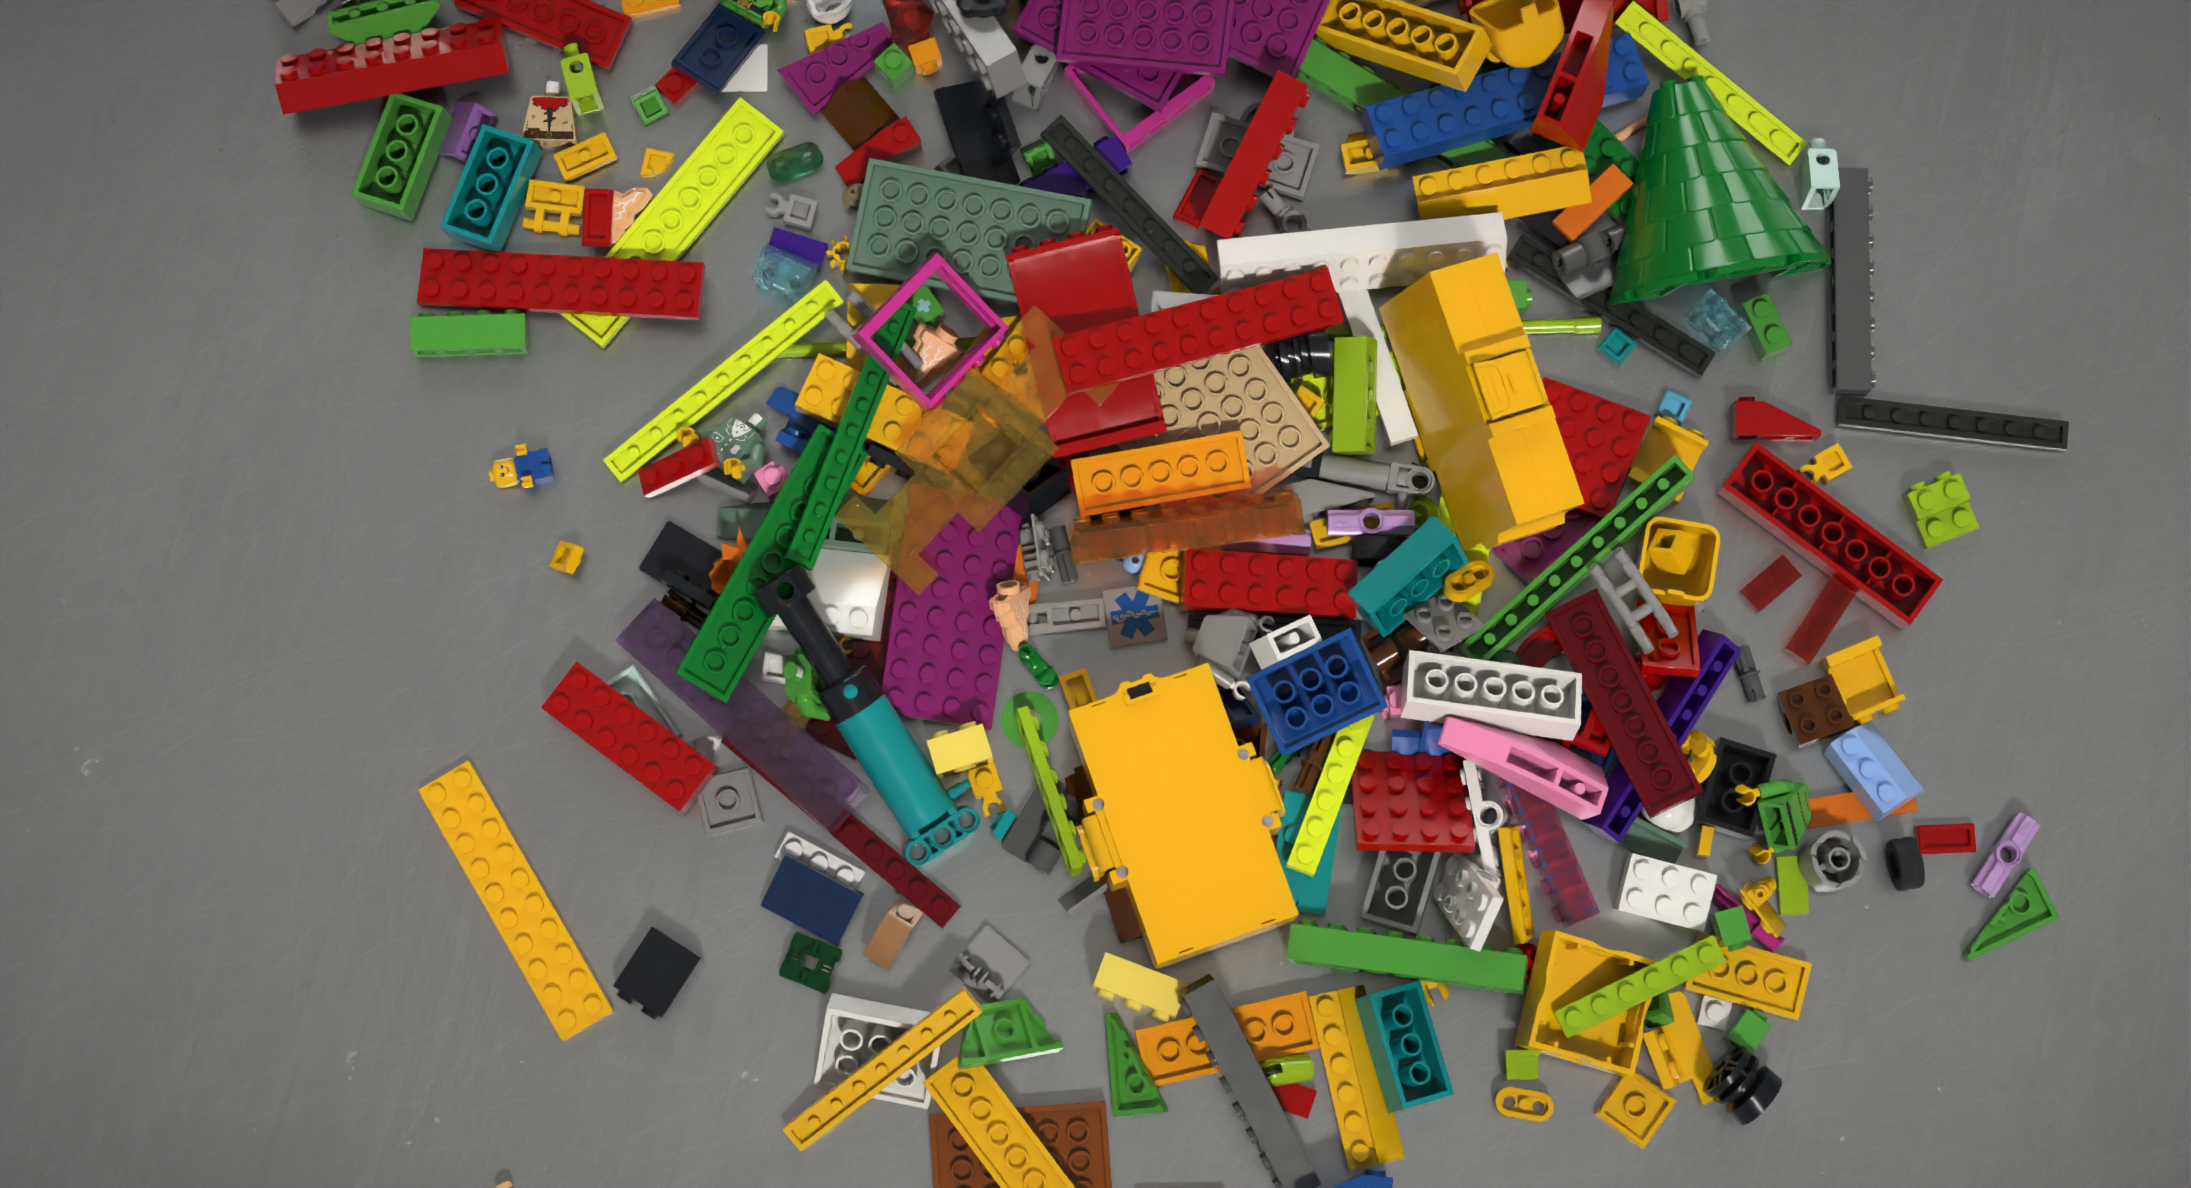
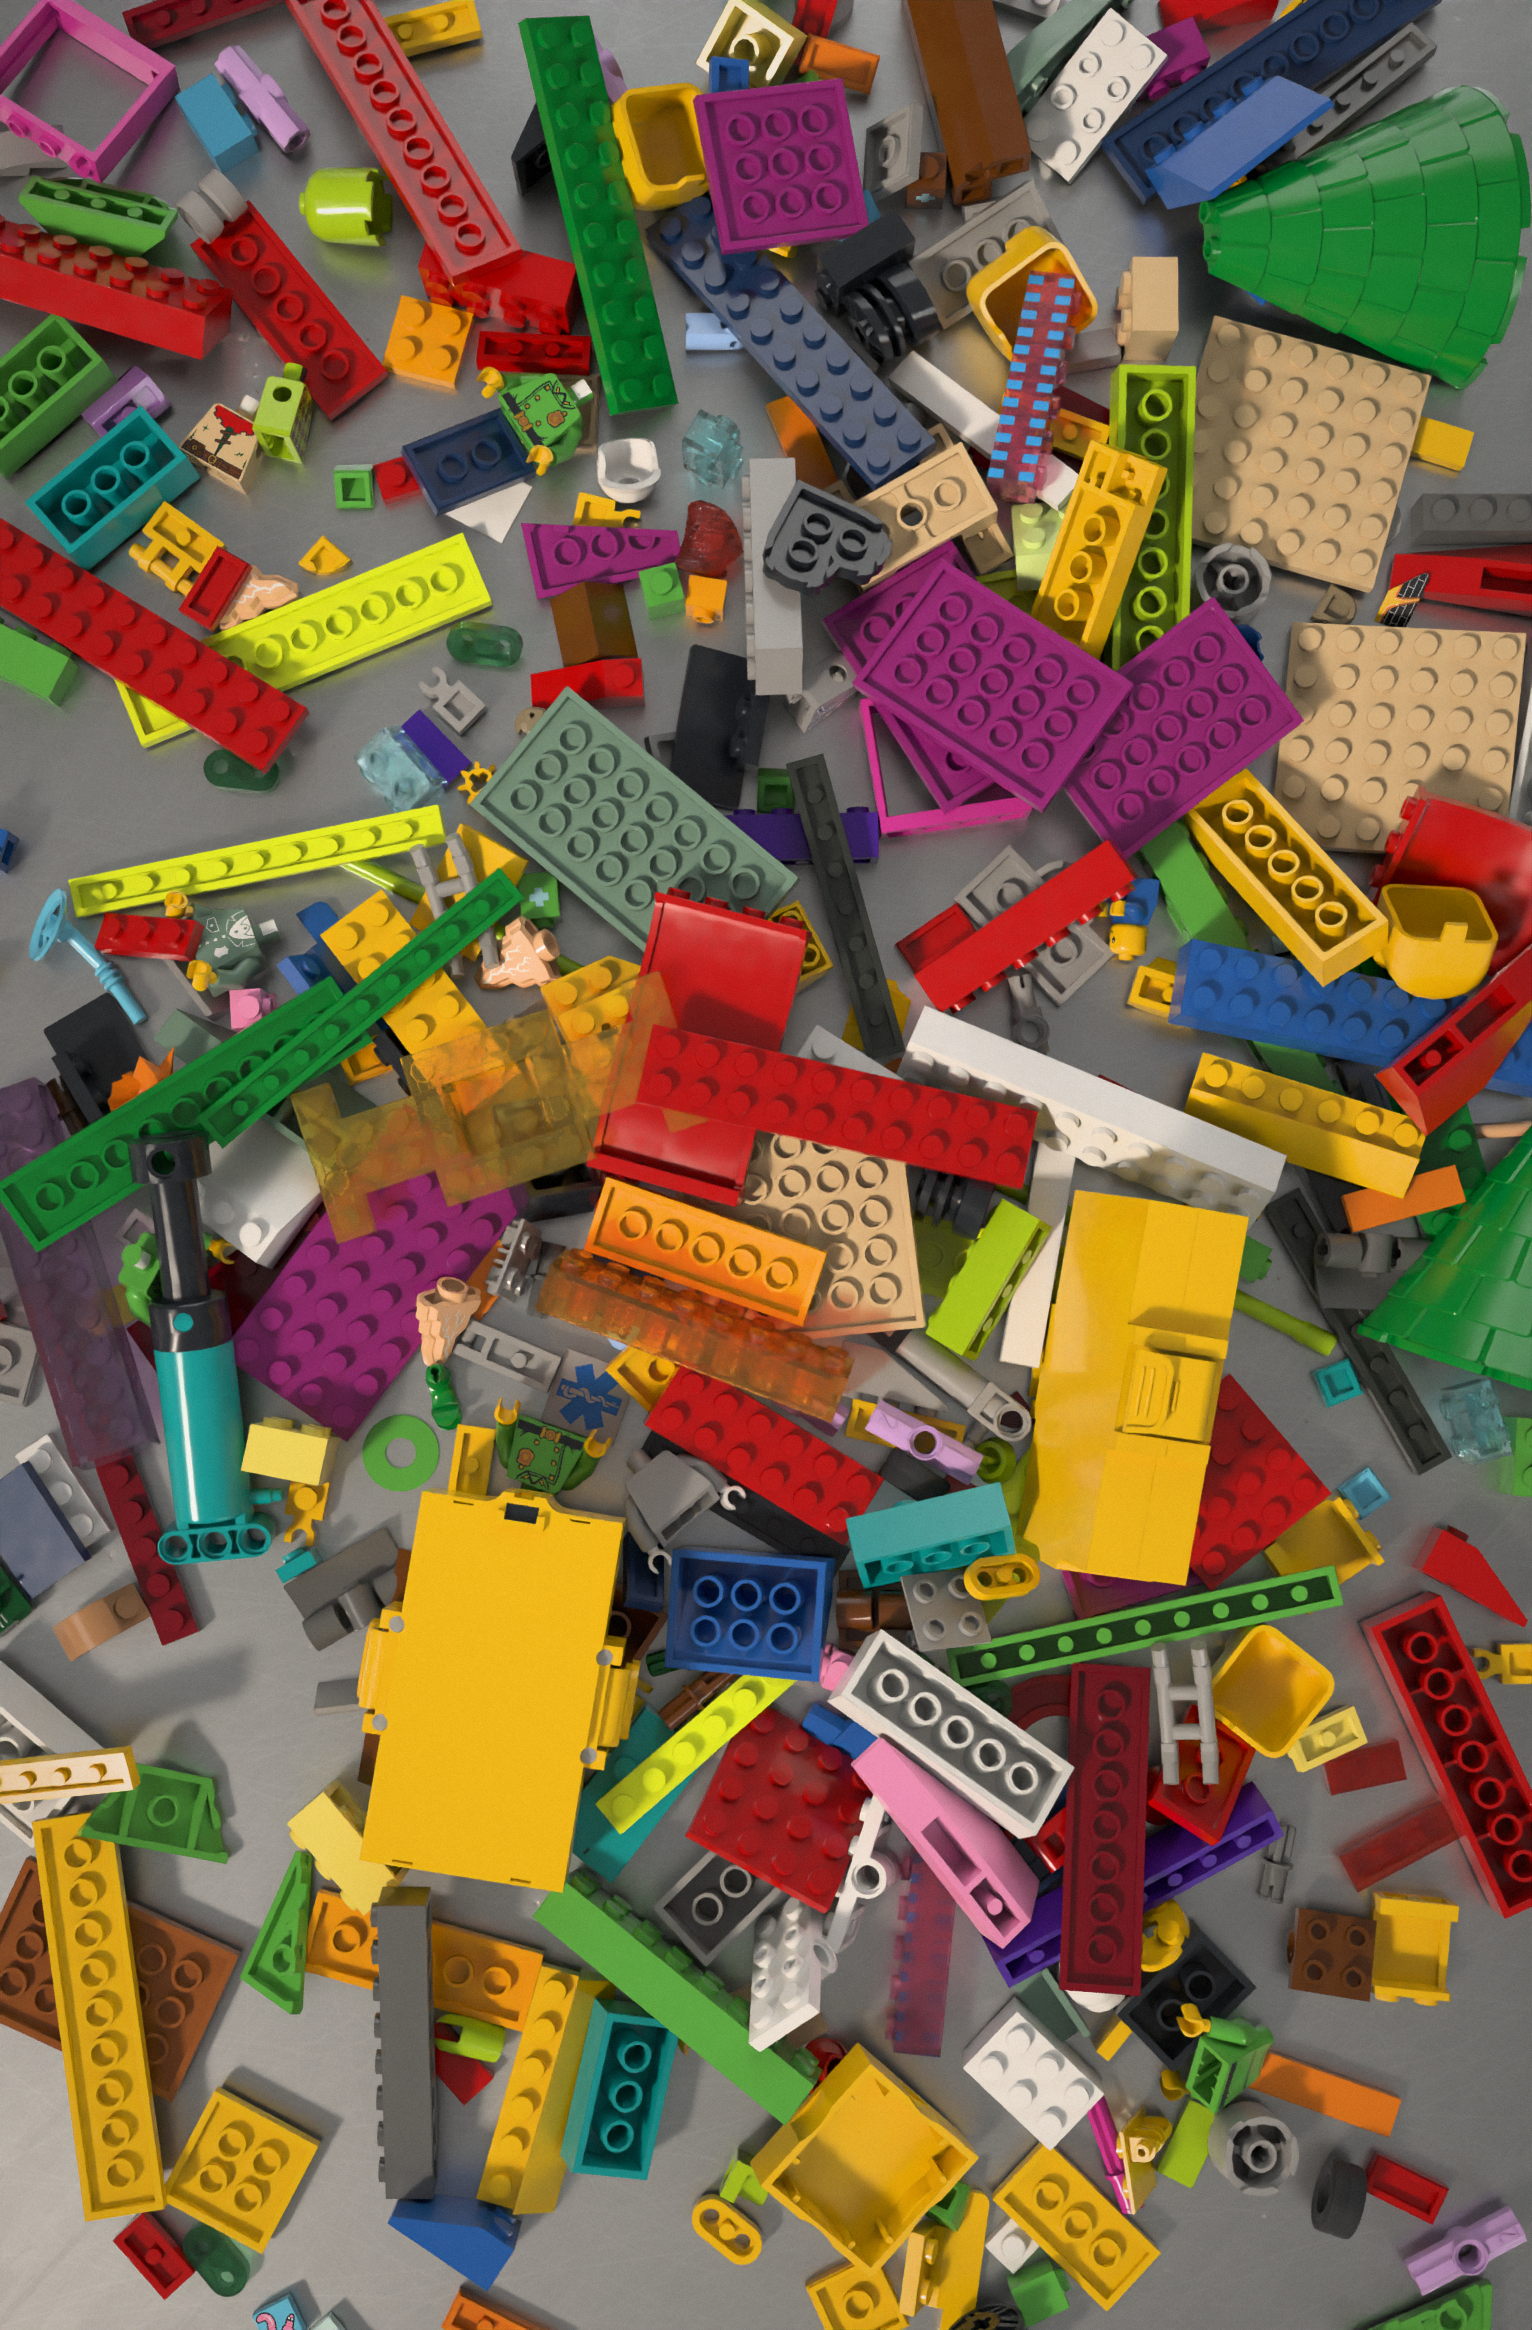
camera: 30 degrees right, 5 degrees up
yellow plate [553,132,617,182] -> none
dark pink window [851,253,1009,410] -> none
light grey hinge [949,925,1031,1003] -> none
lime plate [1015,706,1086,878] -> none
white brick [1249,615,1323,670] -> none
yellow plate [1295,385,1325,420] -> none
yellow tile [1498,824,1535,944] -> none
lime plate [1553,935,1726,1038] -> none
yellow brick [1647,528,1695,575] -> none
bright green brick [1709,905,1752,952] -> none
light blue slope [1824,721,1924,823] -> none
none -> medium azure dish [29,888,147,1025]
none -> clear green plate [203,749,281,794]
none -> bright green torso [494,1398,612,1495]
none -> piece [1096,878,1160,961]
none -> light yellow plate [1287,1705,1368,1772]

